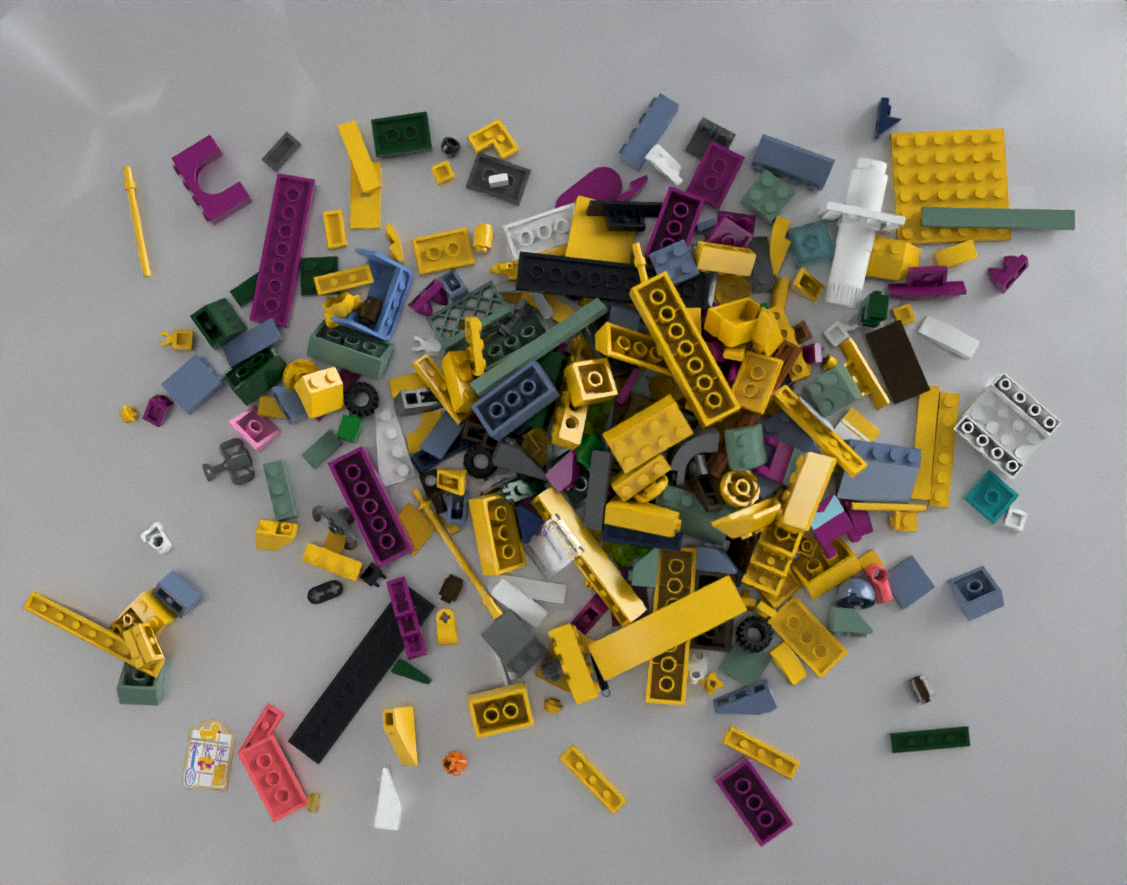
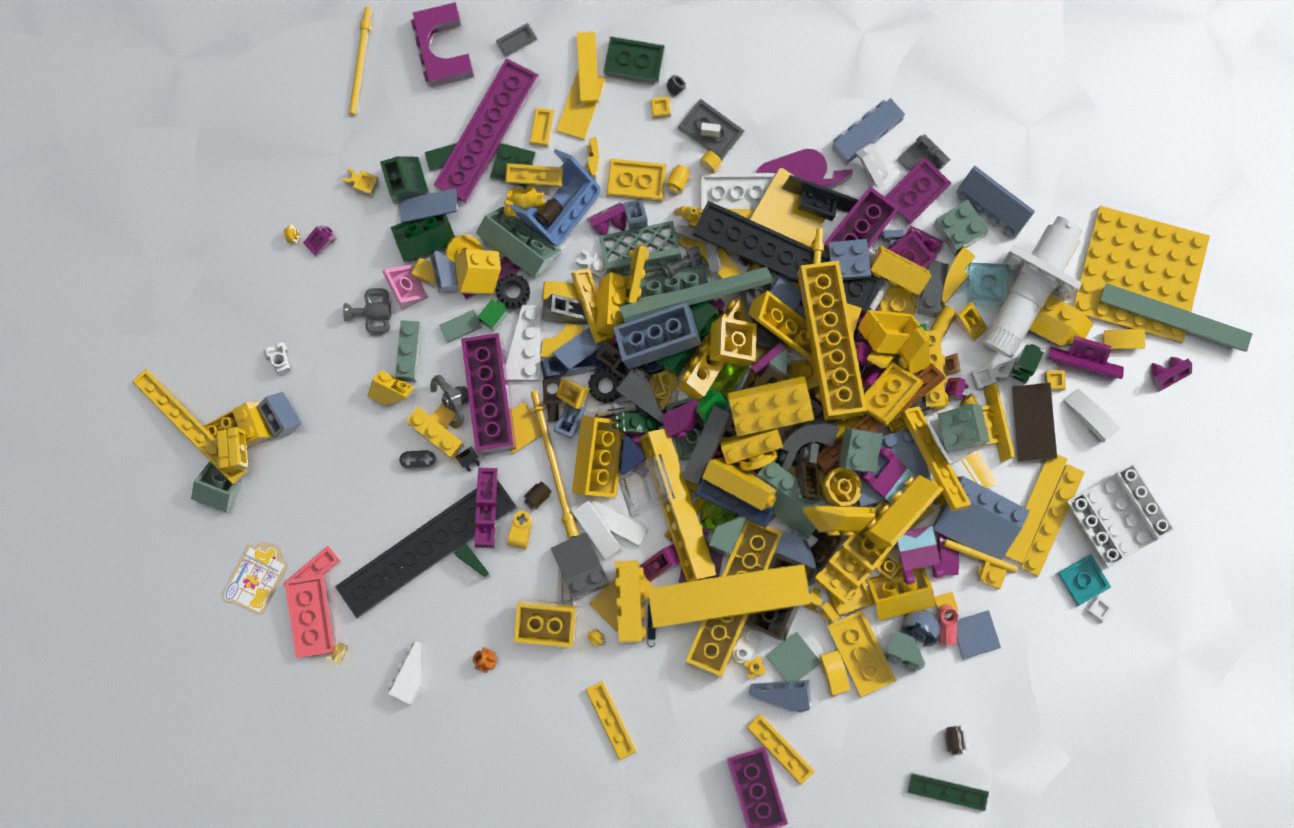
camera: 20 degrees right, 5 degrees down
sand blue brick [161,354,224,415] -> none
yellow slope [382,706,418,766] -> none
yellow hand [436,514,460,535] -> none
yellow plate [467,119,519,160] -> none
dark grey gear [540,657,564,682] -> none
black tyre [735,616,773,653] -> none
dark blue slope [874,97,902,139] -> none
sand blue slope [948,566,1004,621] -> none
none -> yellow piece [700,150,722,174]

